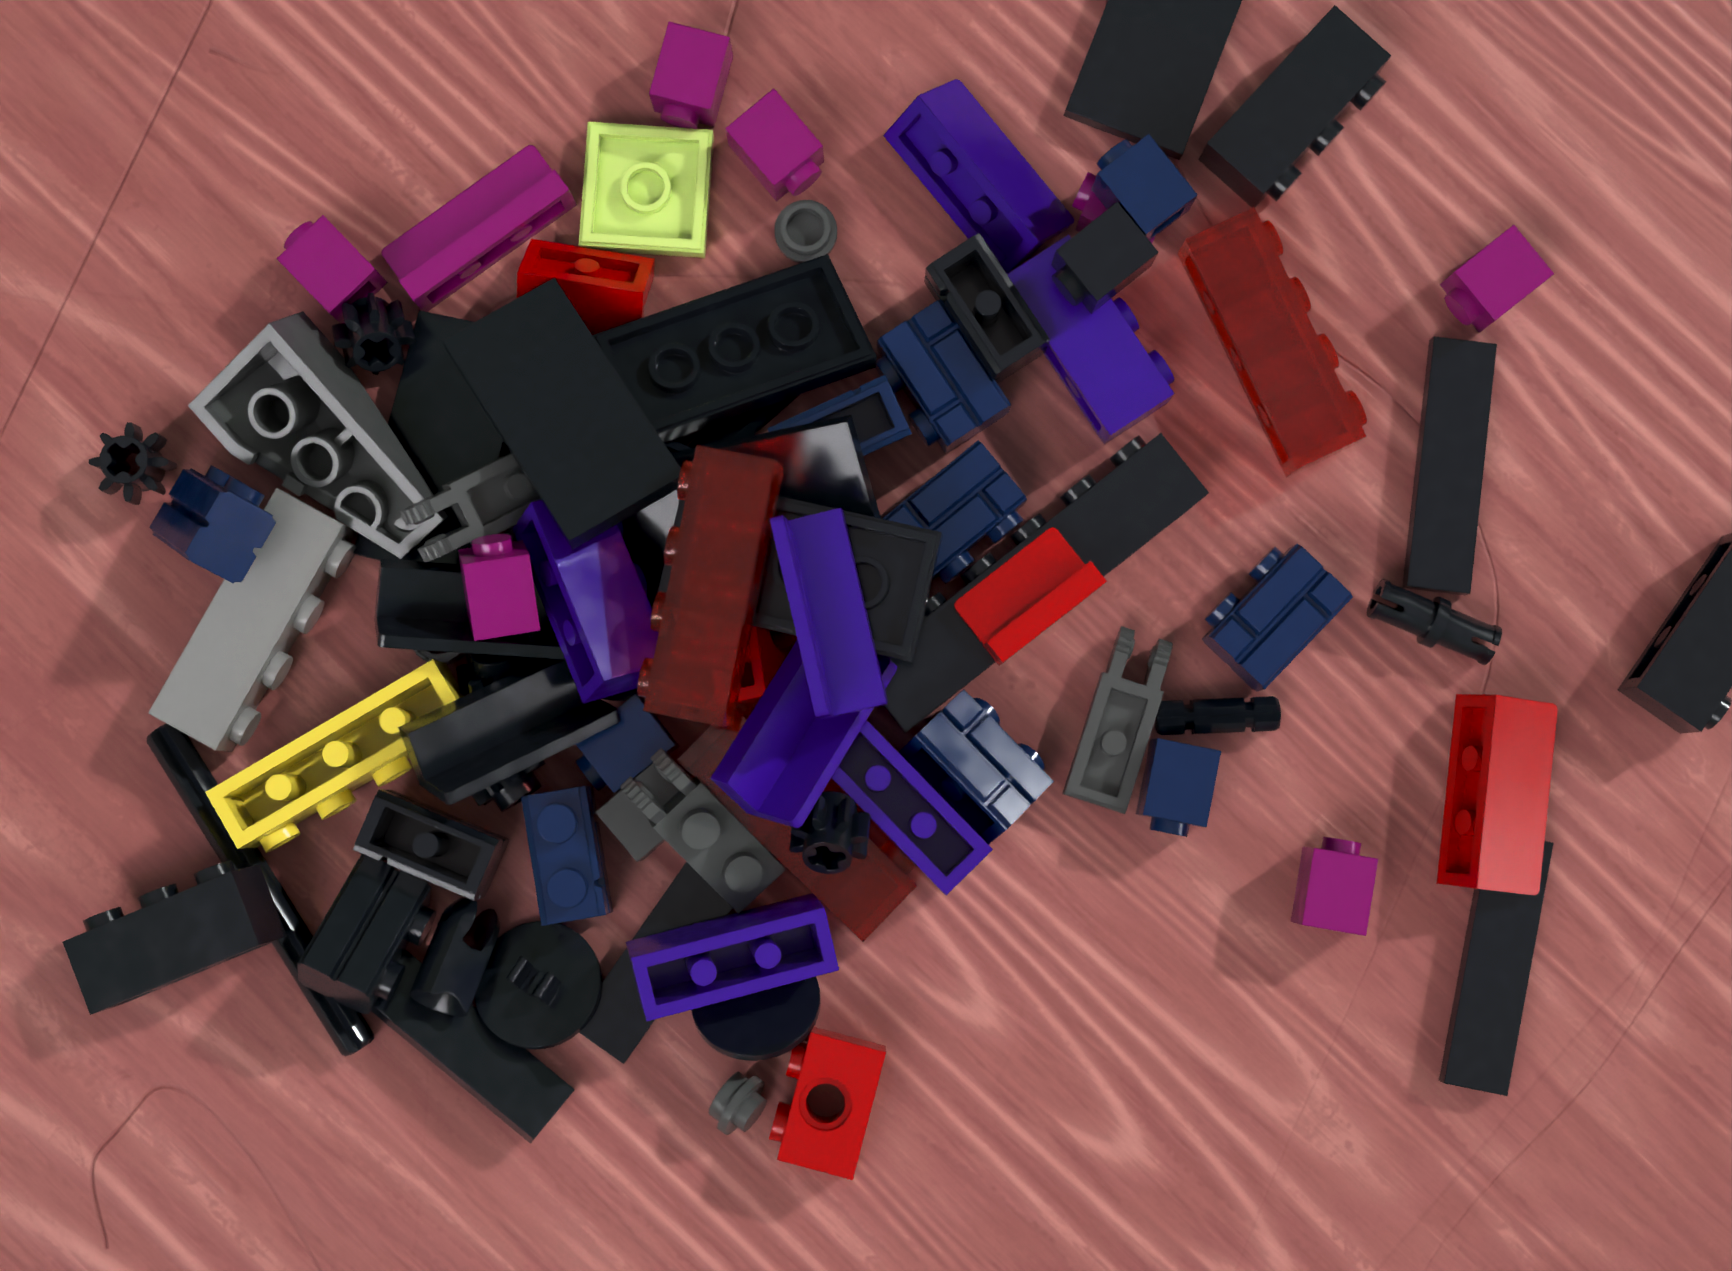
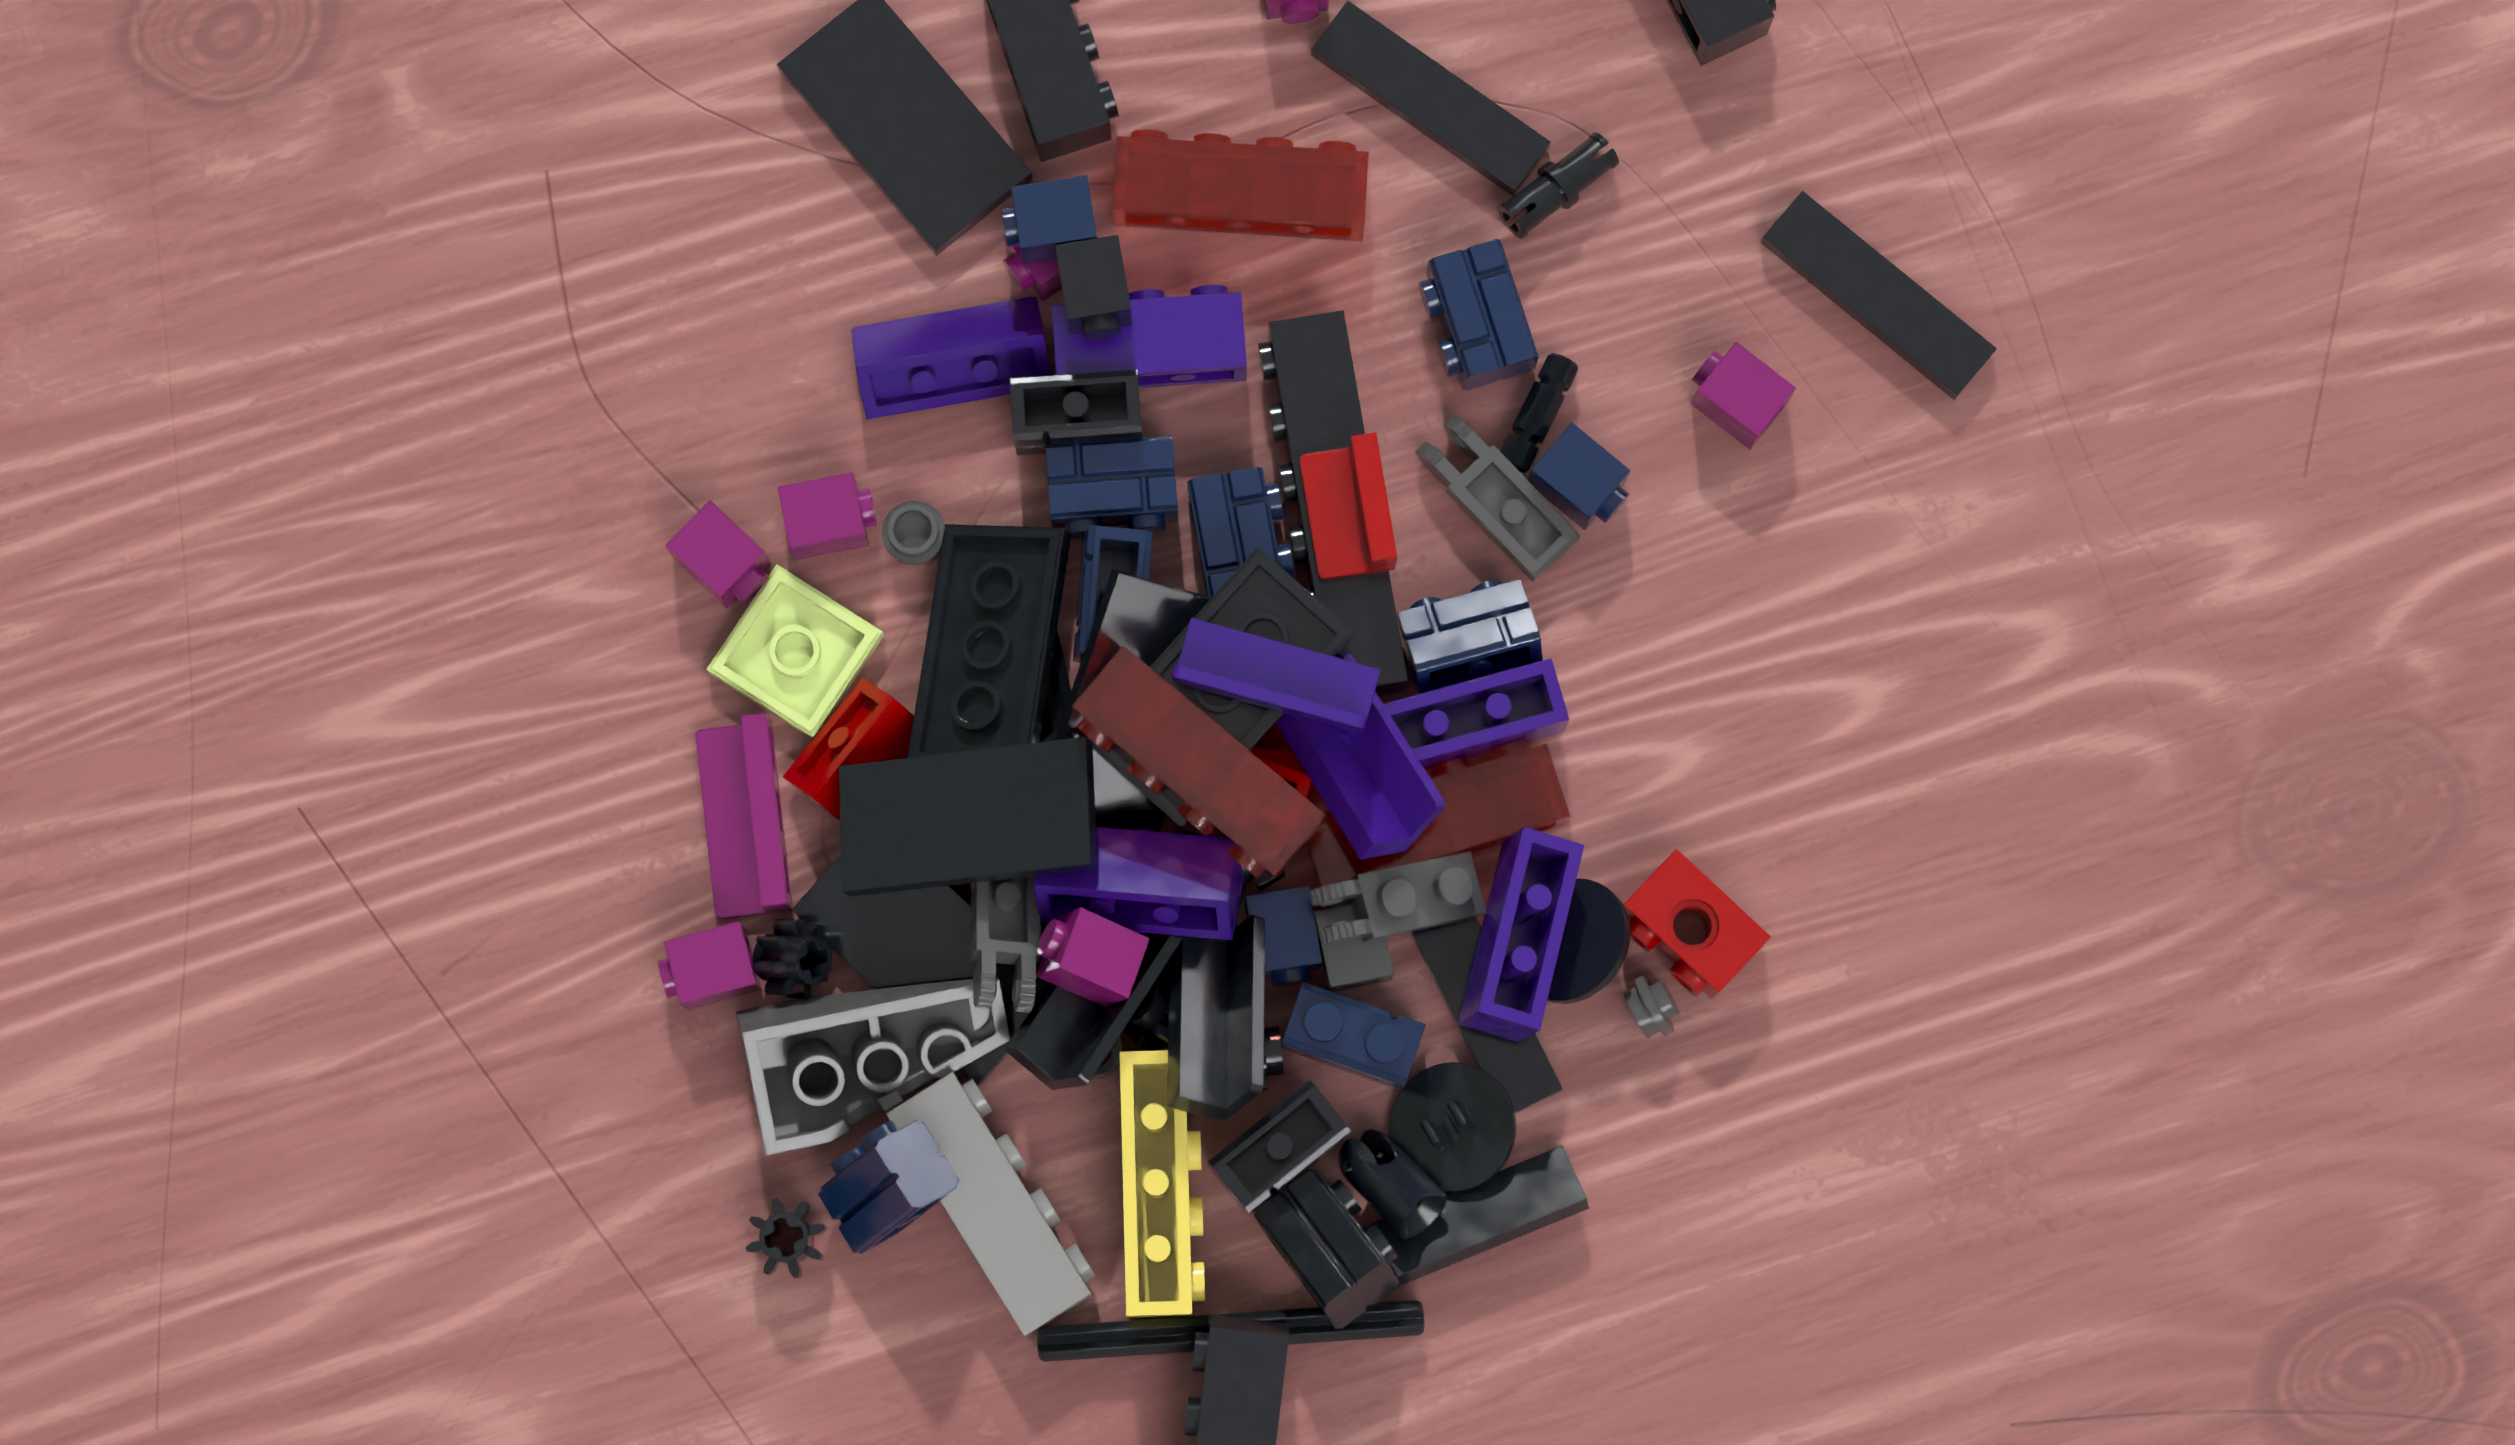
camera: 65 degrees left, 5 degrees down
black gear [789,791,871,874] -> none
red panel [1436,694,1558,895] -> none

